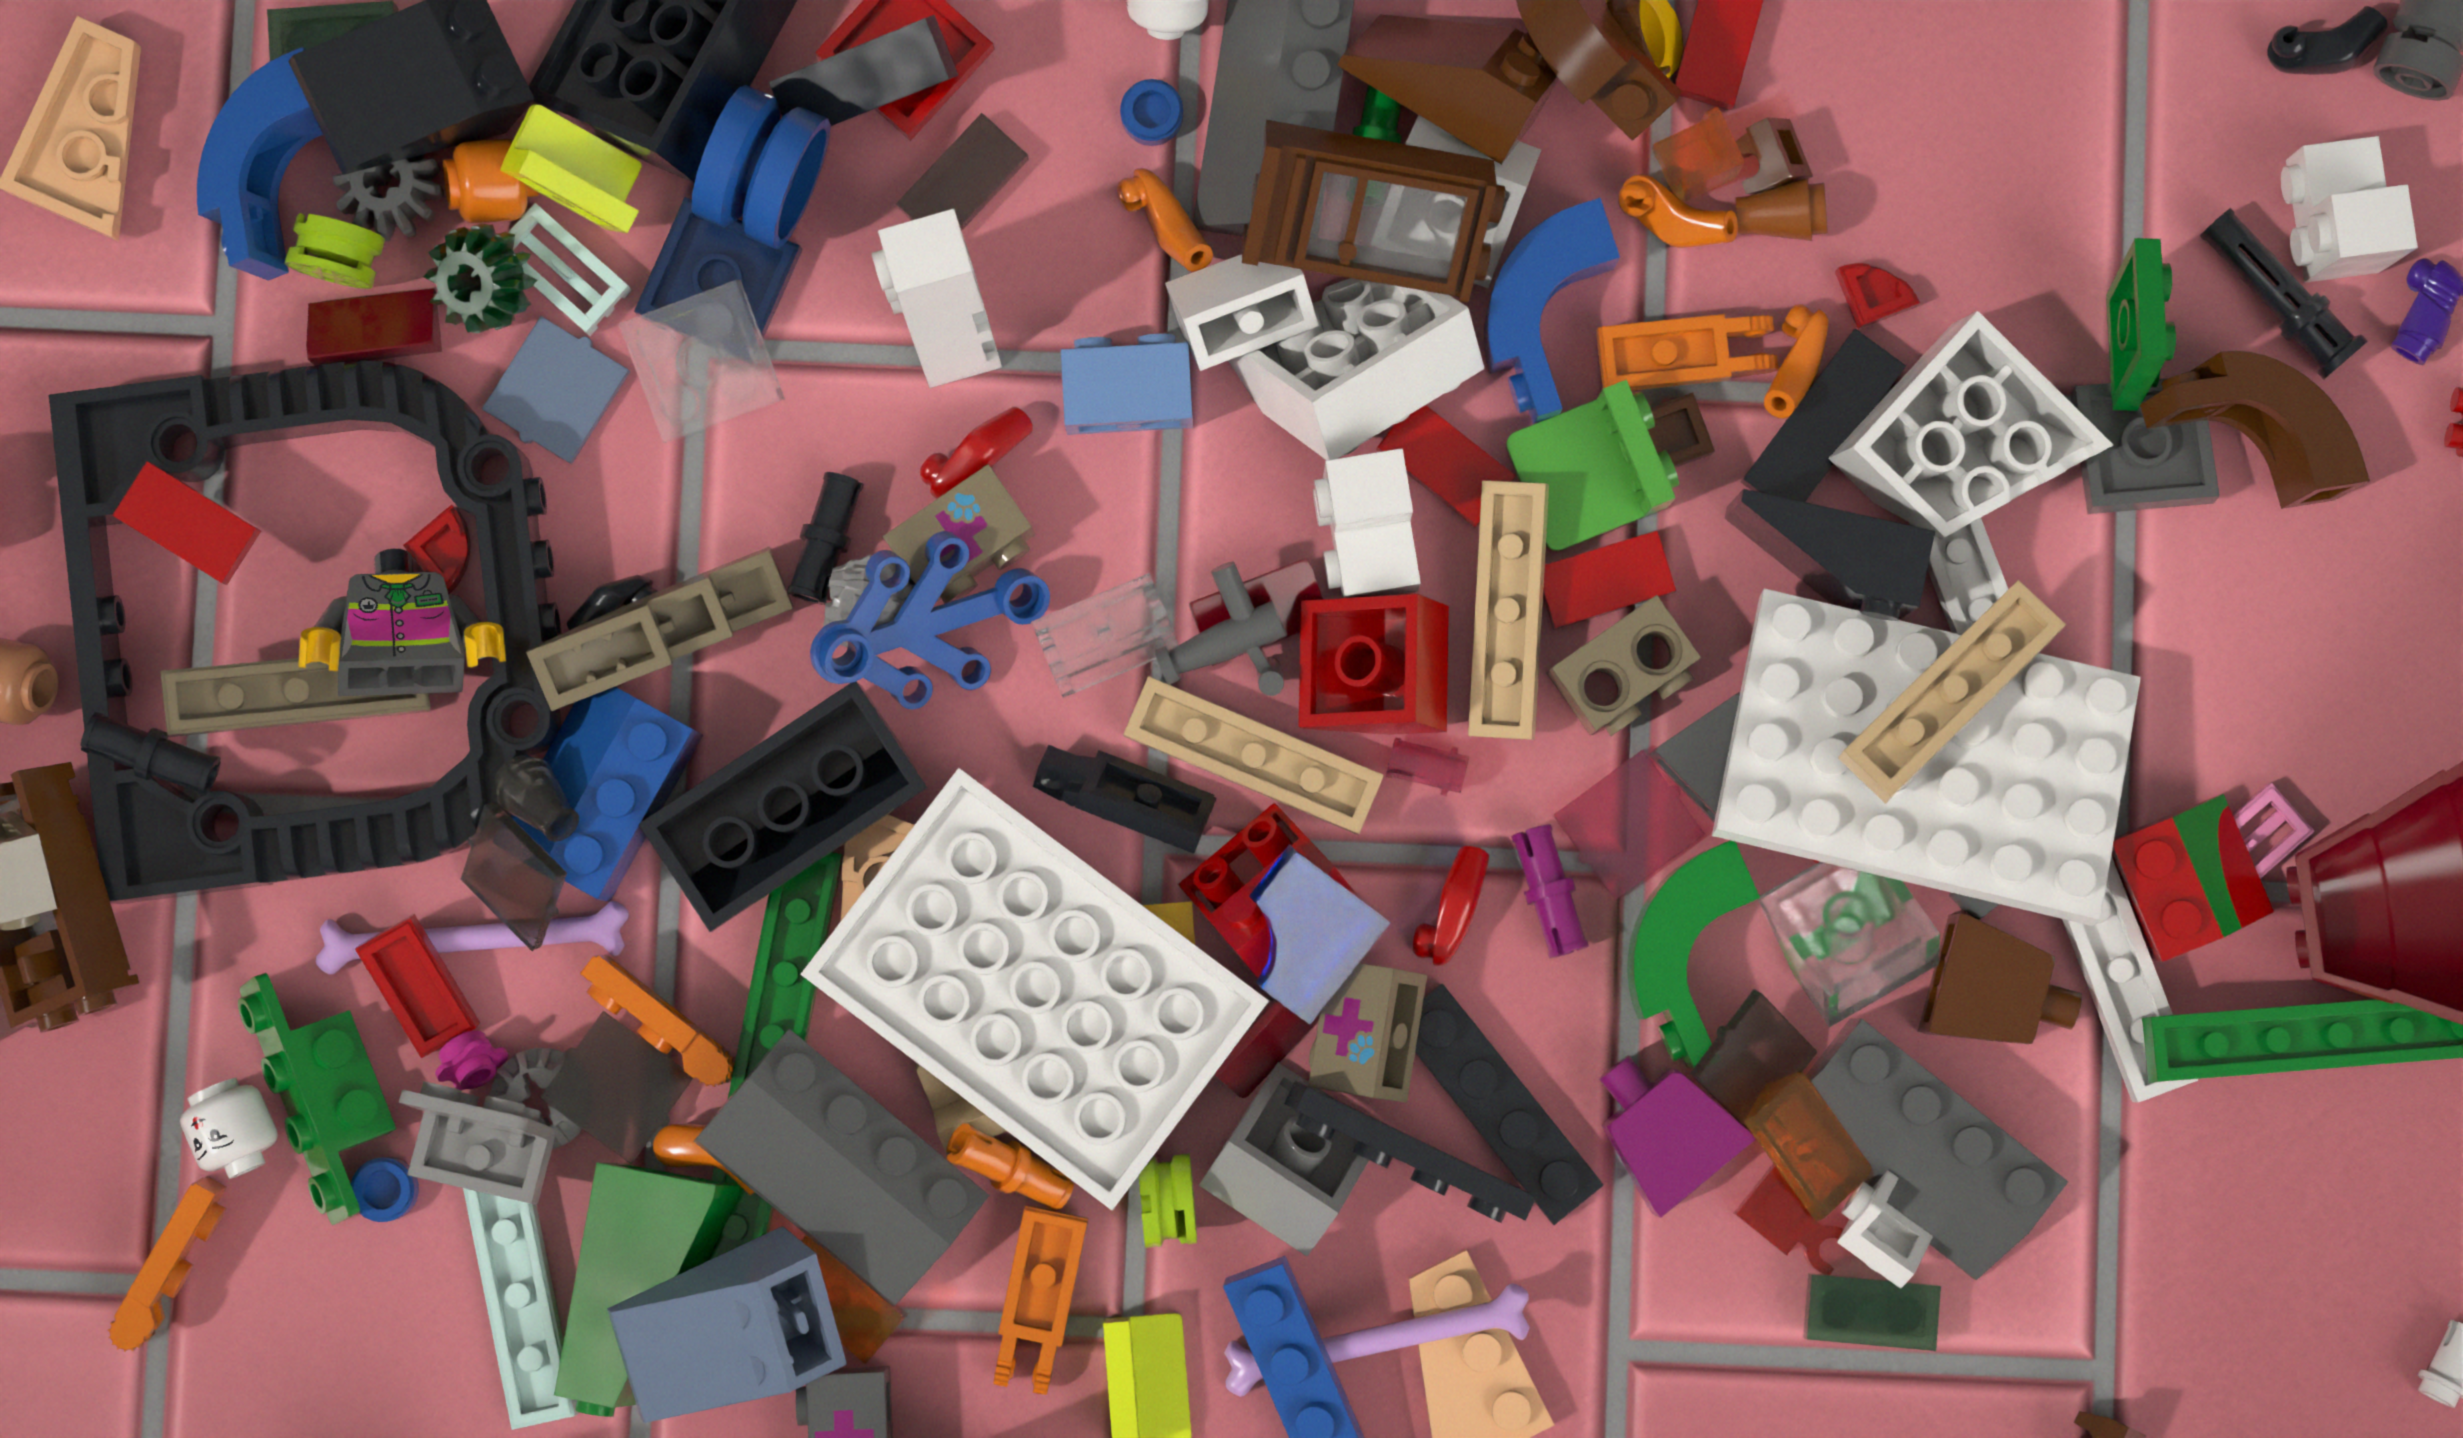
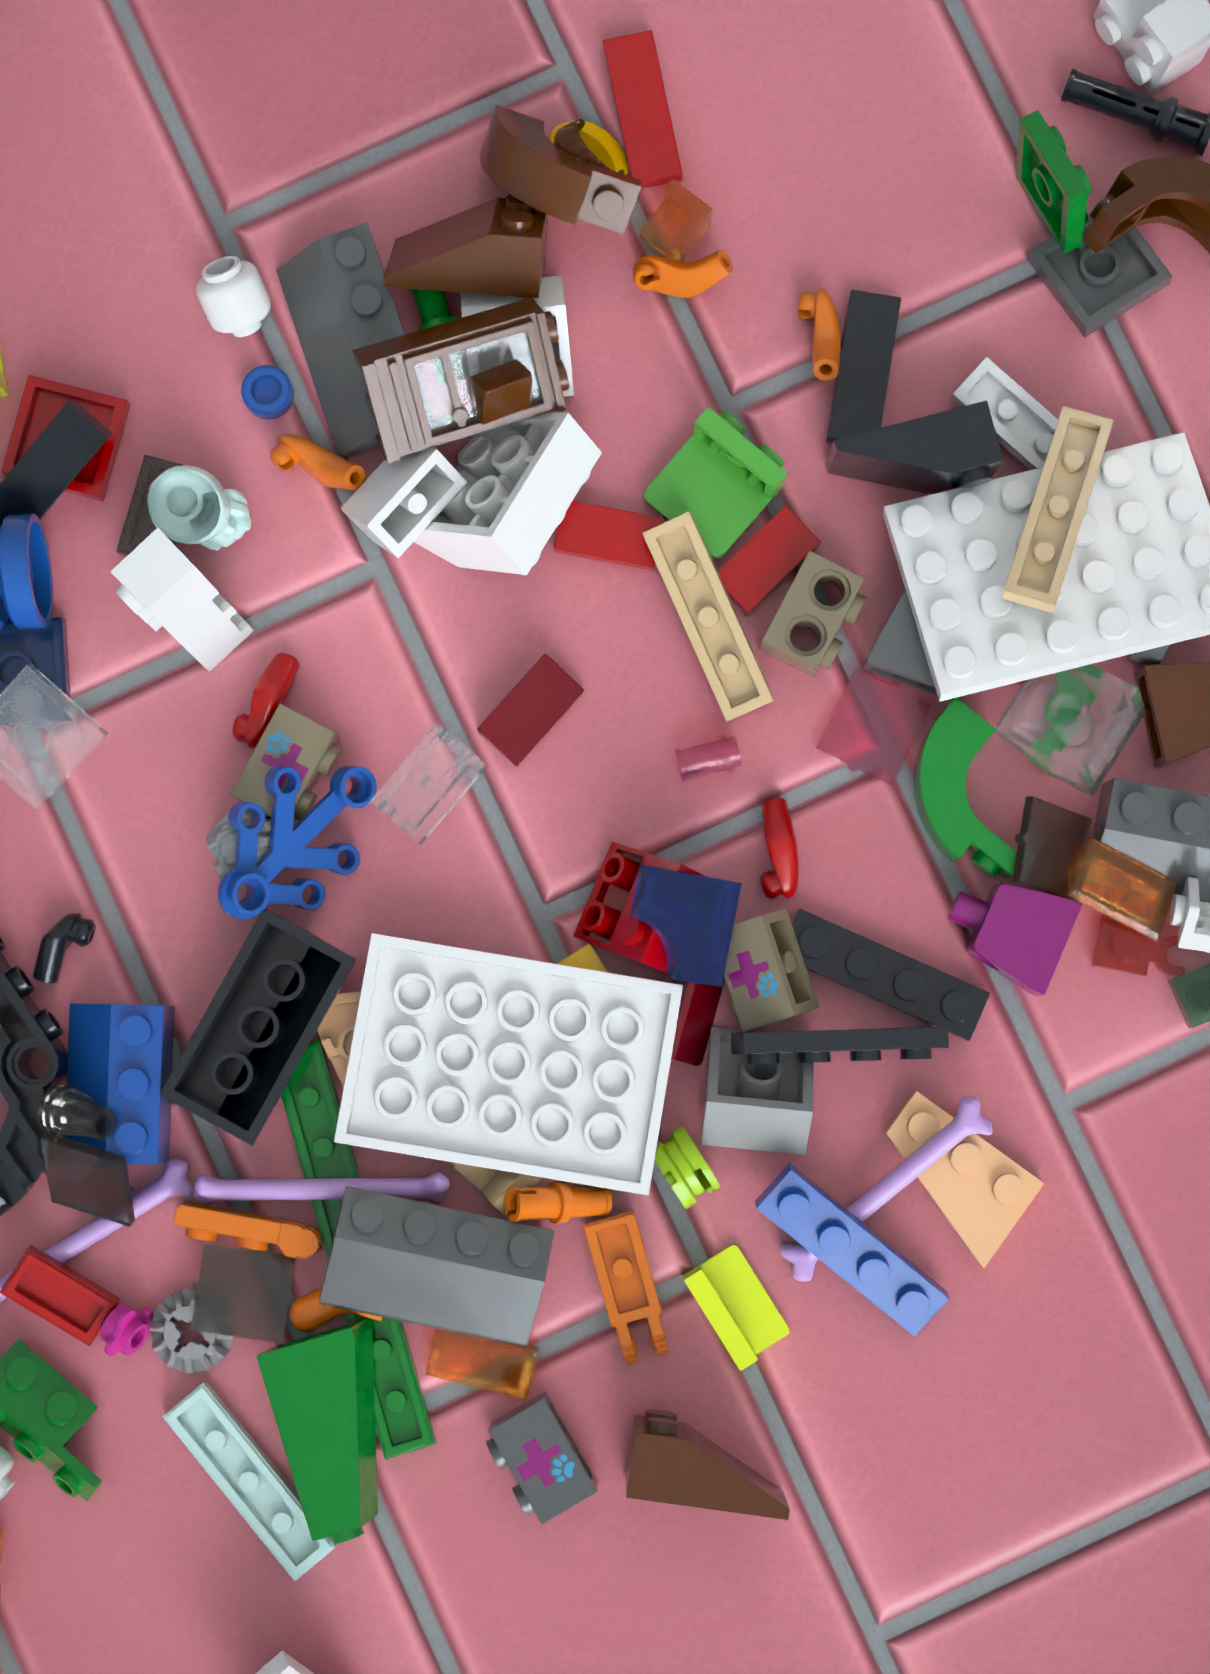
camera: 25 degrees left, 0 degrees up
blue tile [351,1157,419,1222] -> none
light grey bracket [399,1081,557,1205] -> none
dark tan slope [526,547,793,711] -> none
sand blue slope [607,1226,847,1423] -> none
black pin [787,472,864,605] -> none
black hinge [1033,745,1217,854] -> none
medium blue brick [1061,334,1193,435] -> none
tan plate [1123,676,1384,835] -> none
dark grey piece [1154,561,1287,696] -> none
red slope [1298,594,1449,735] -> none
white brick [1313,448,1421,598] -> none
blue arch [1484,198,1620,425] -> none
magenta pin [1511,824,1589,959] -> none
orange hinge [1596,314,1779,391] -> none
reddish brown tile [1648,392,1715,468] -> none
reddish brown tile [1728,117,1813,194] -> none
dark orange cone [1736,178,1828,241] -> none
white wedge [1828,311,2113,539] -> none
red tile [1835,263,1920,329] -> none
none -> light aqua hair [147,465,251,551]
none -> lavender piece [193,1172,450,1206]
none -> reddish brown slope [470,359,533,425]

